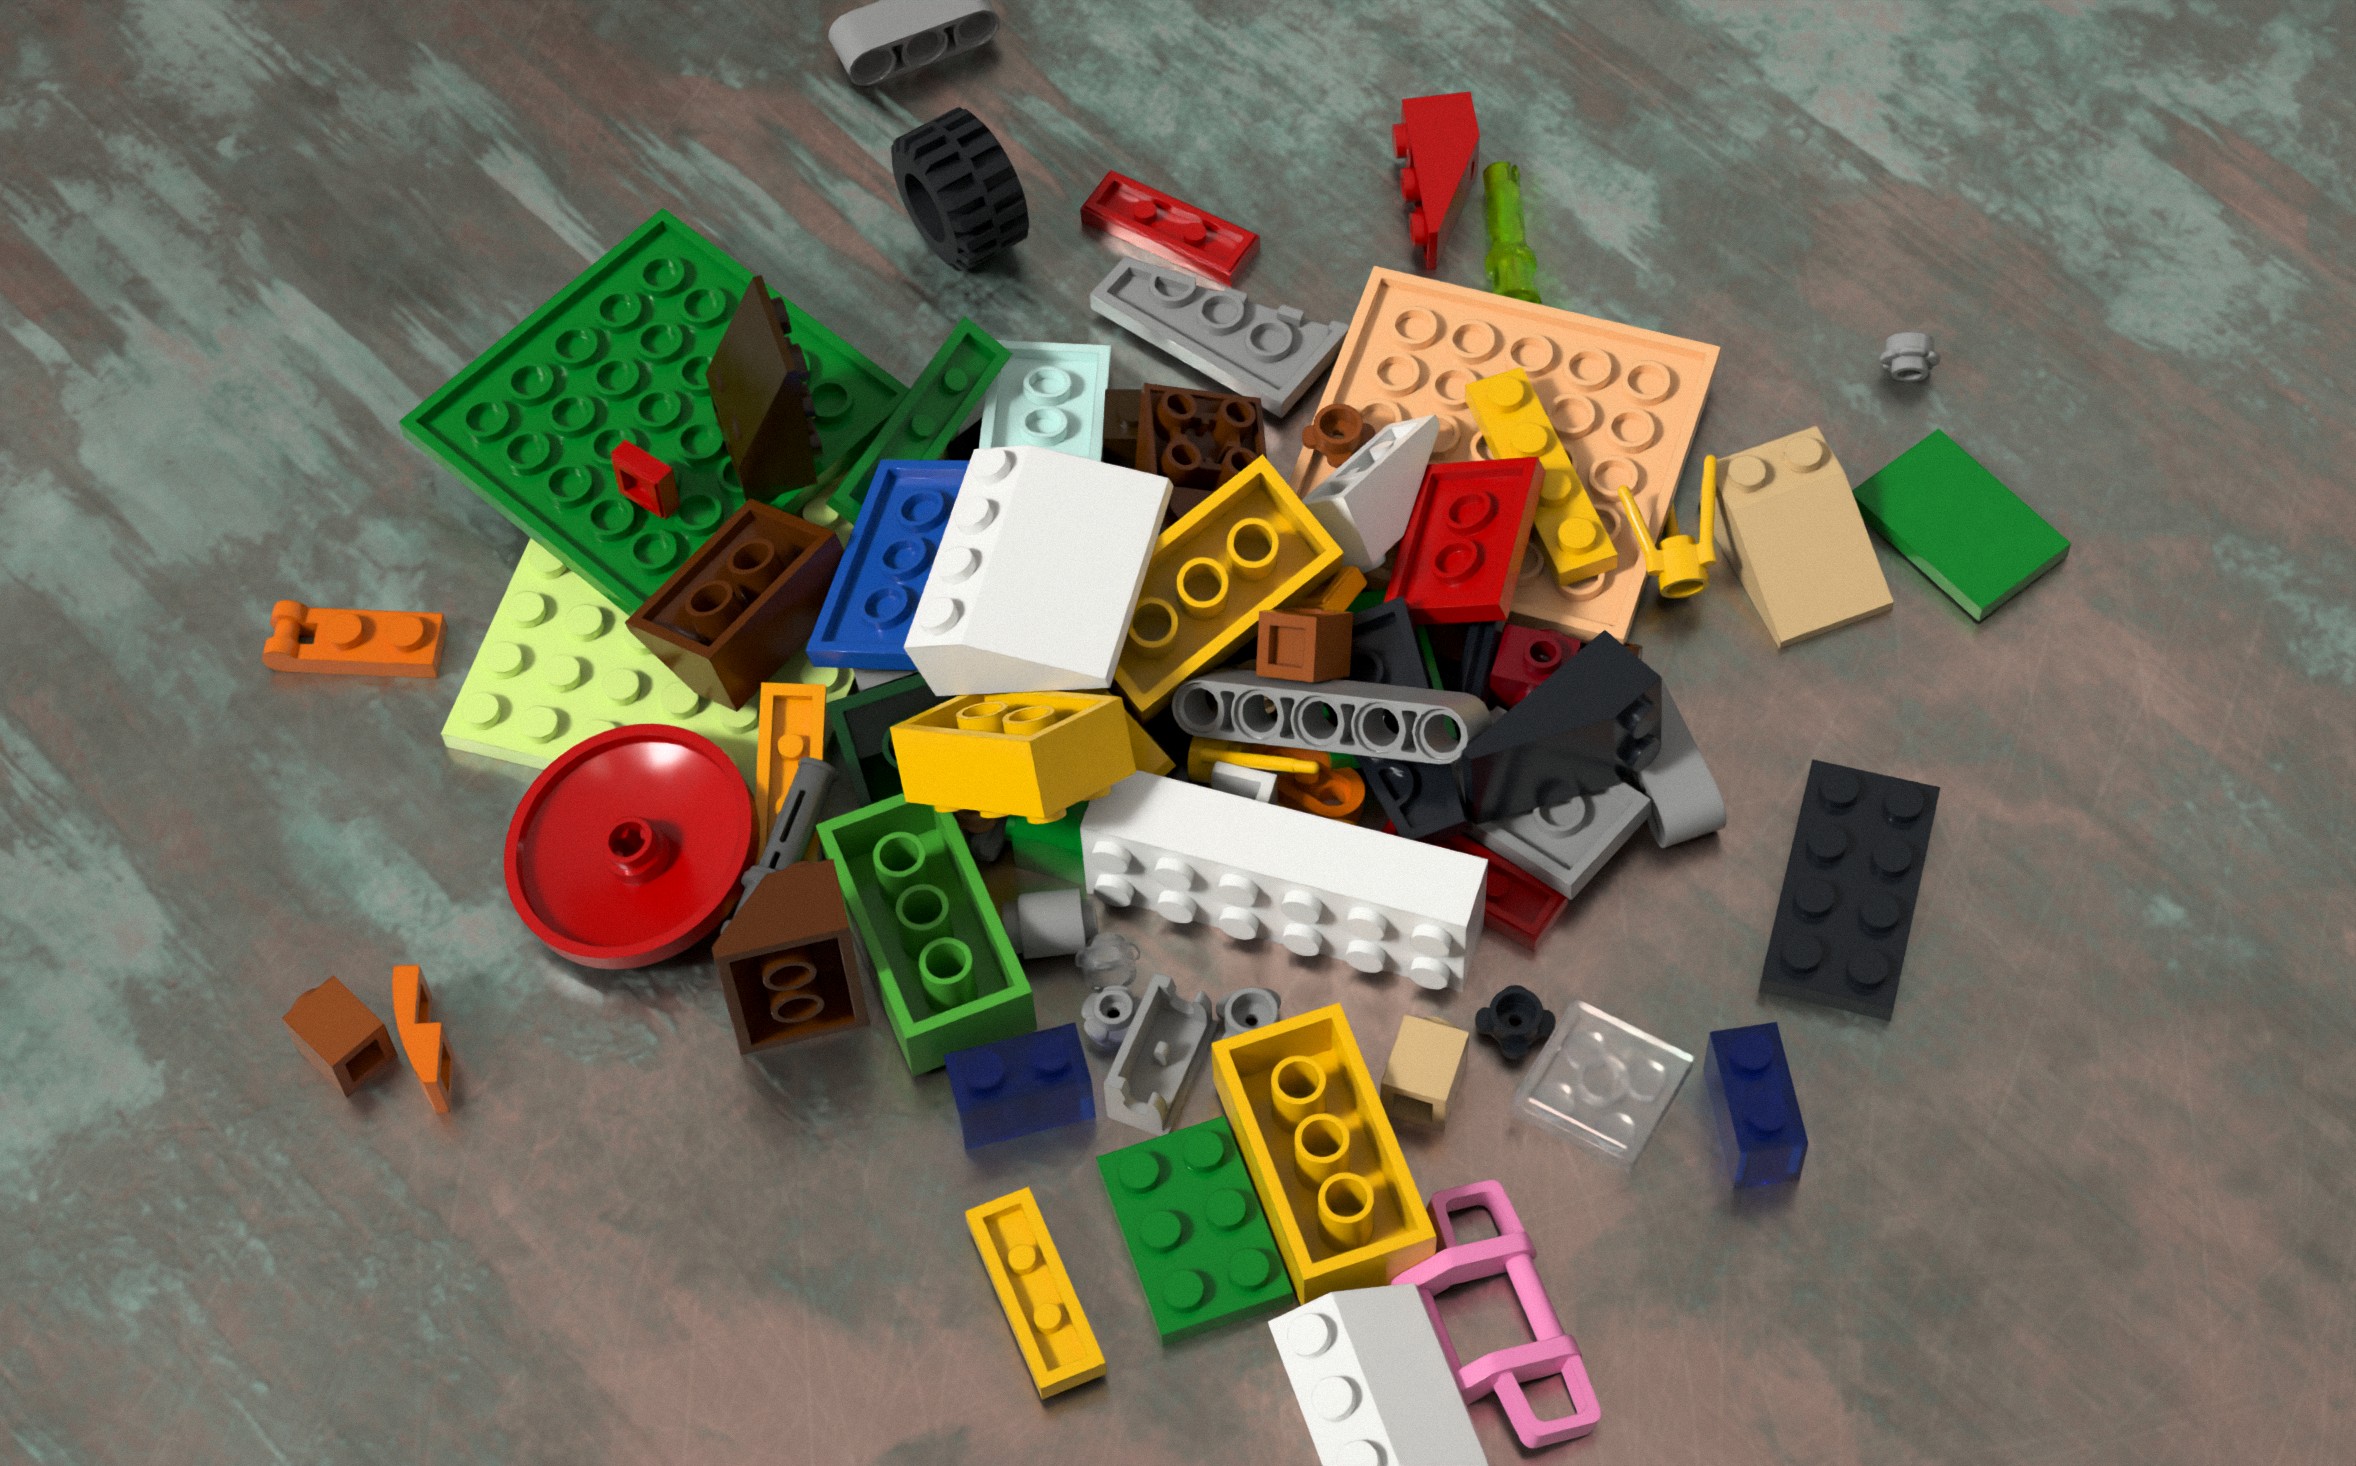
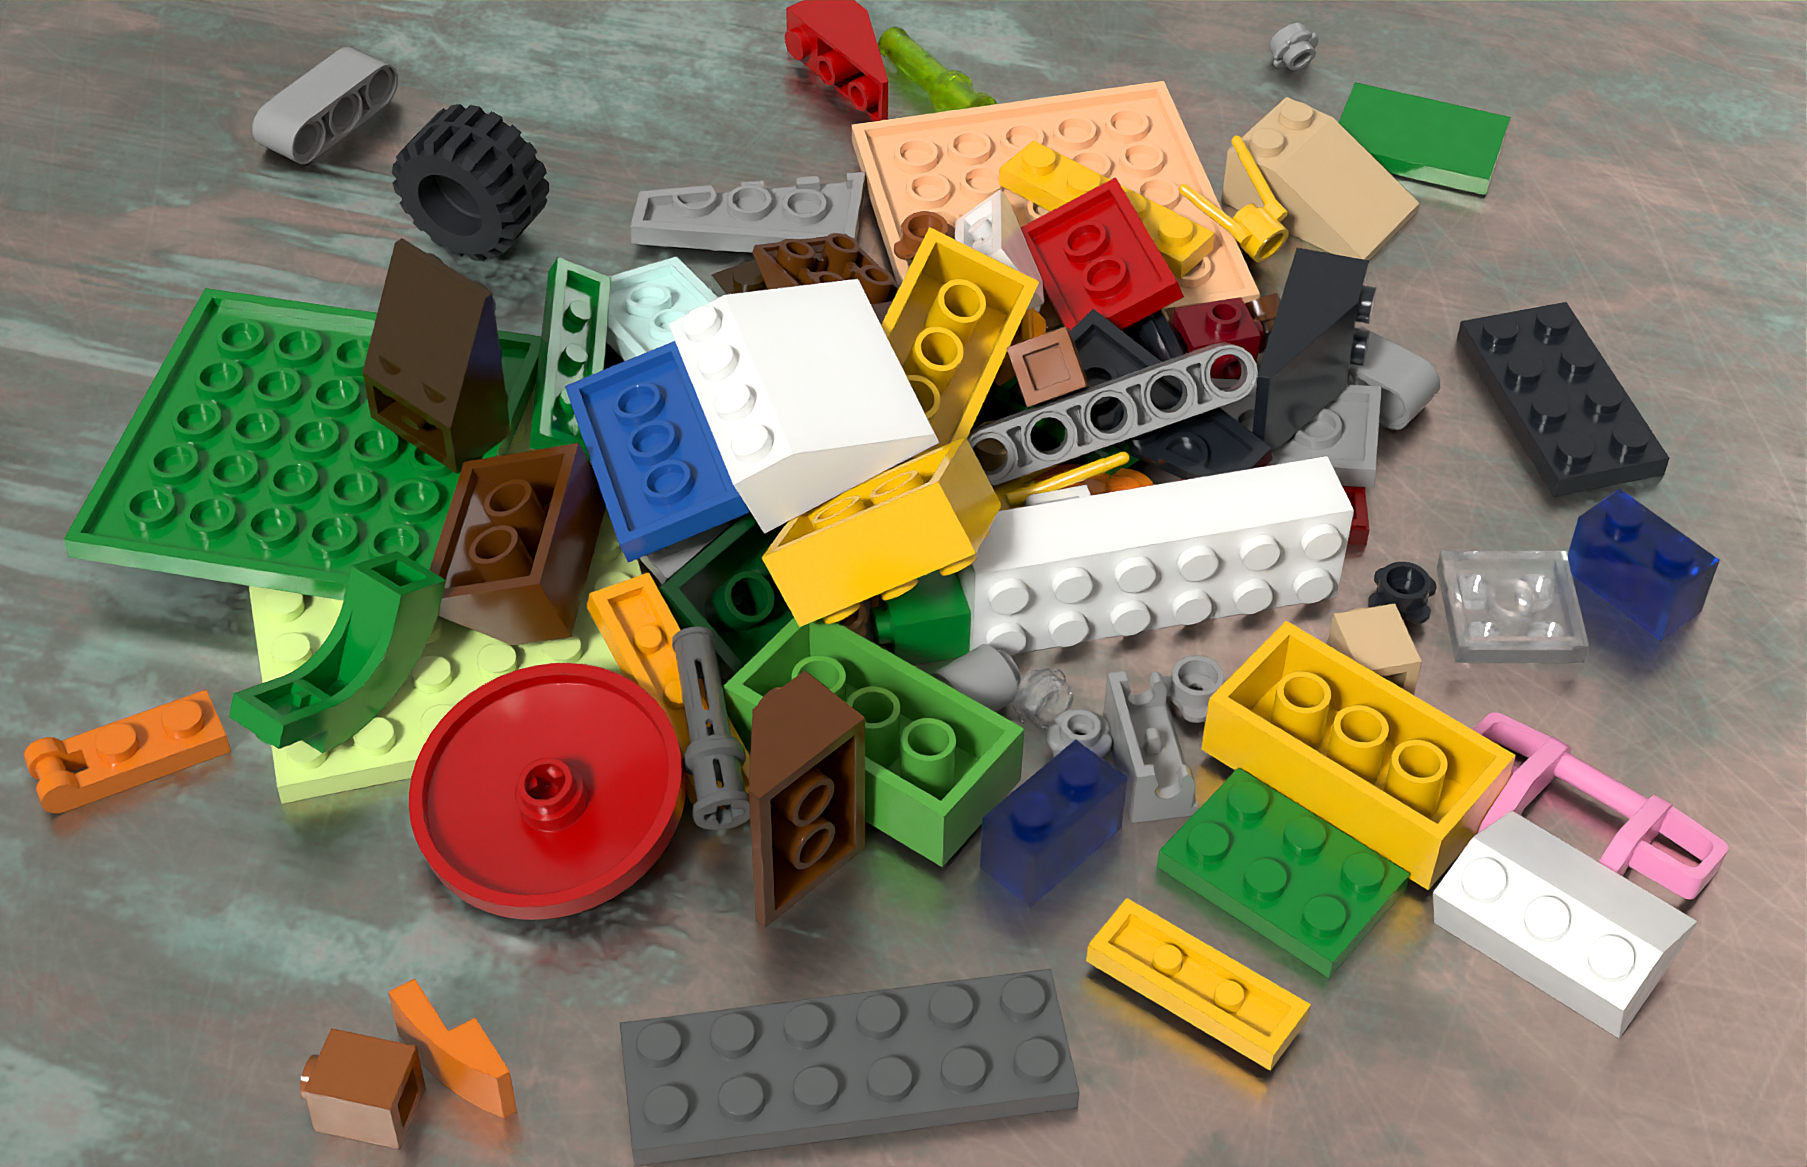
camera: 35 degrees left, 10 degrees down
red tile [611,439,680,520] -> none
red tile [1080,170,1260,288] -> none
none -> green arch [229,551,446,754]
none -> dark grey plate [620,969,1080,1166]

